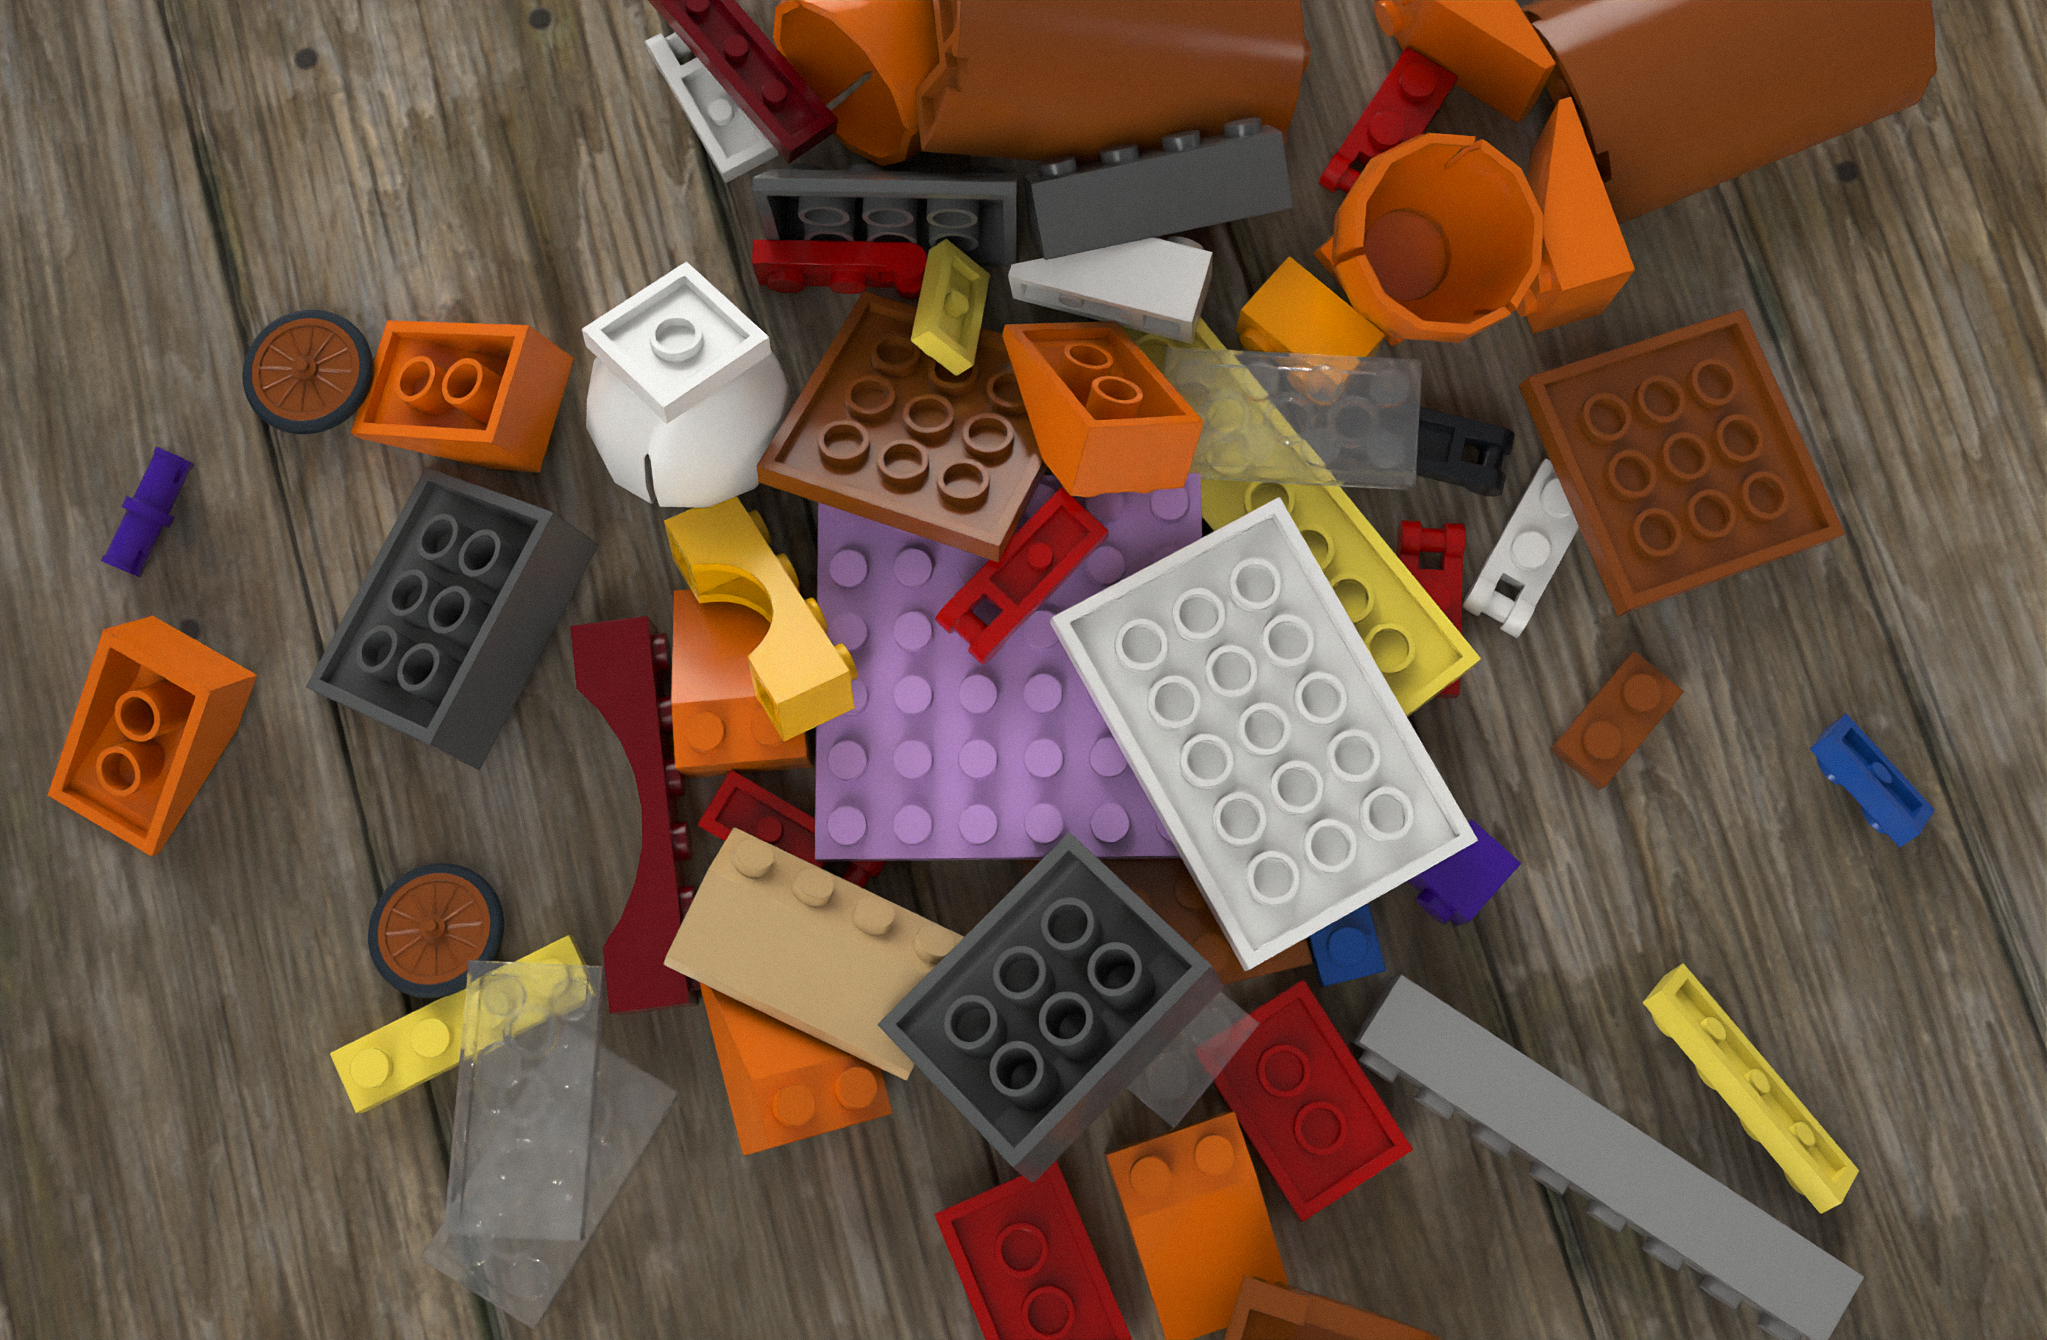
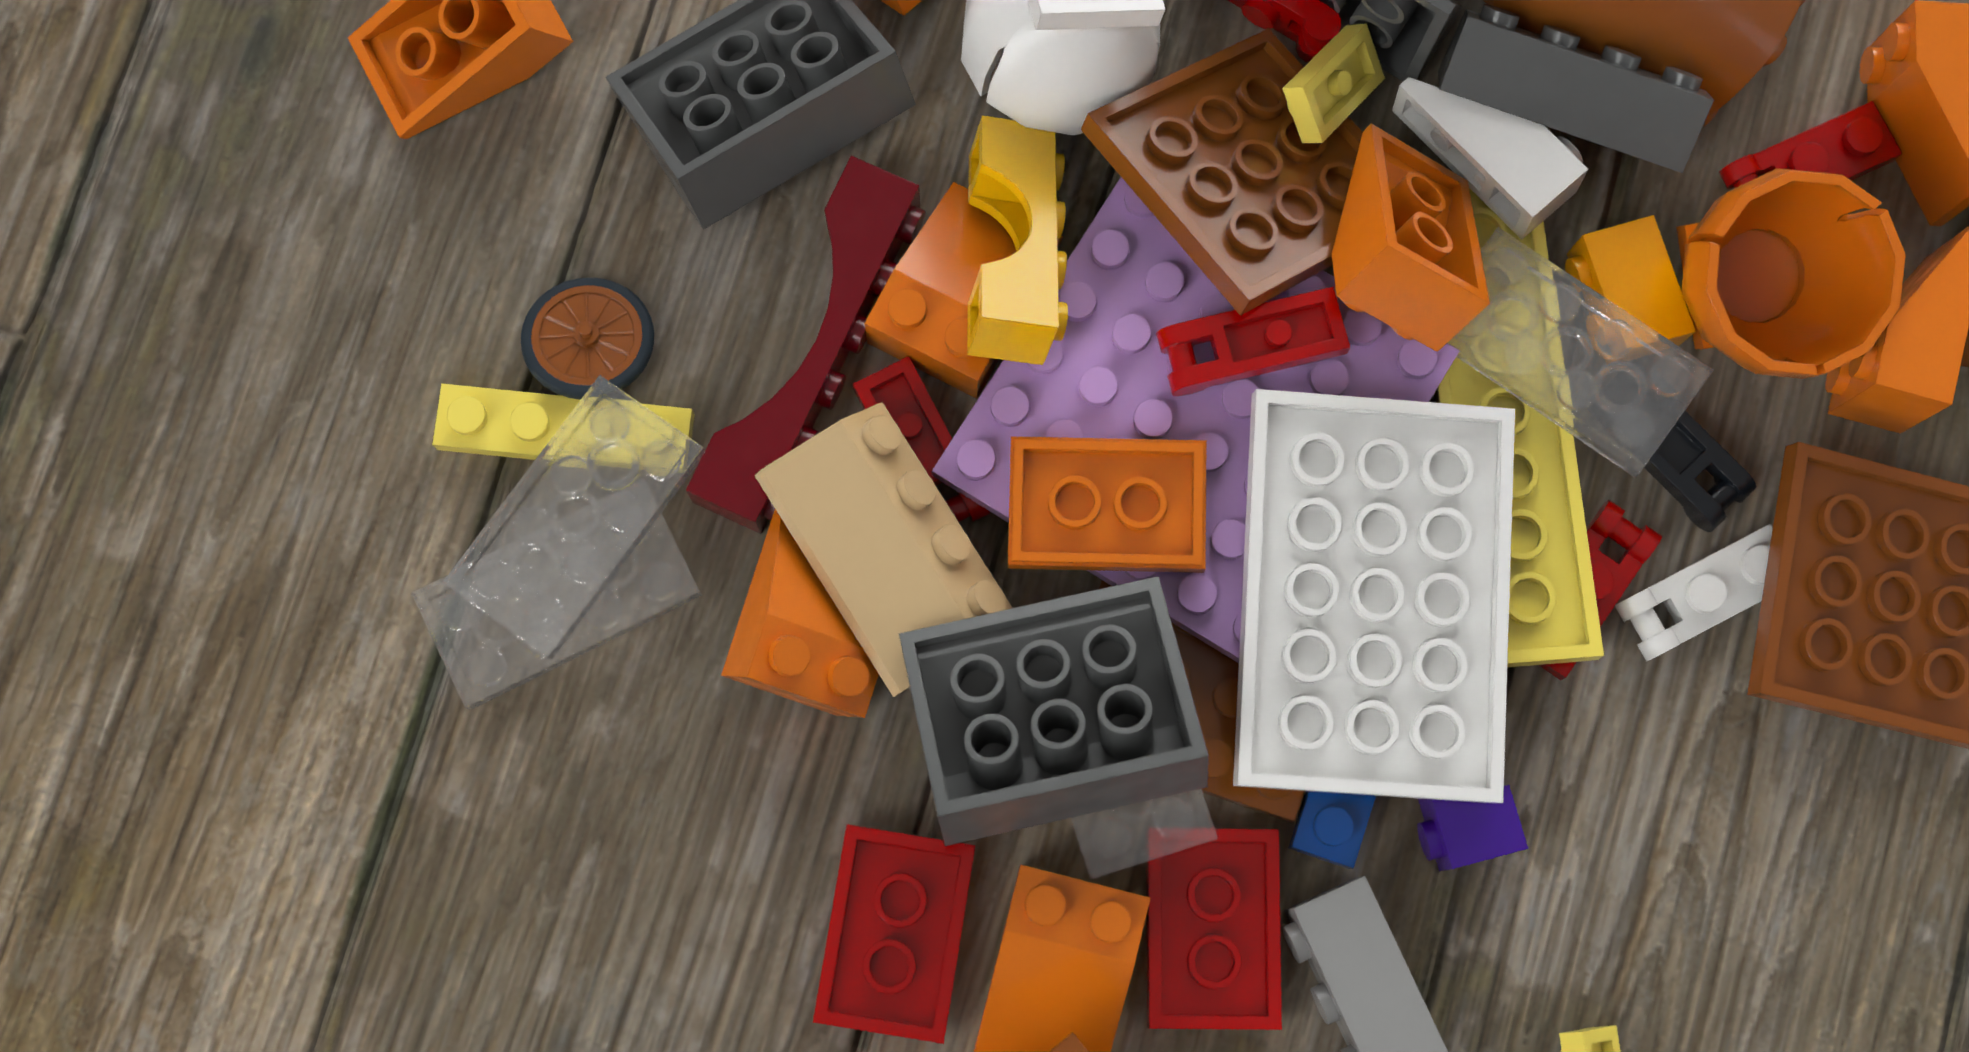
camera: 30 degrees right, 0 degrees up
dark orange plate [1549,651,1684,790] -> none
blue plate [1810,713,1935,848] -> none
none -> orange tile [1008,436,1207,573]

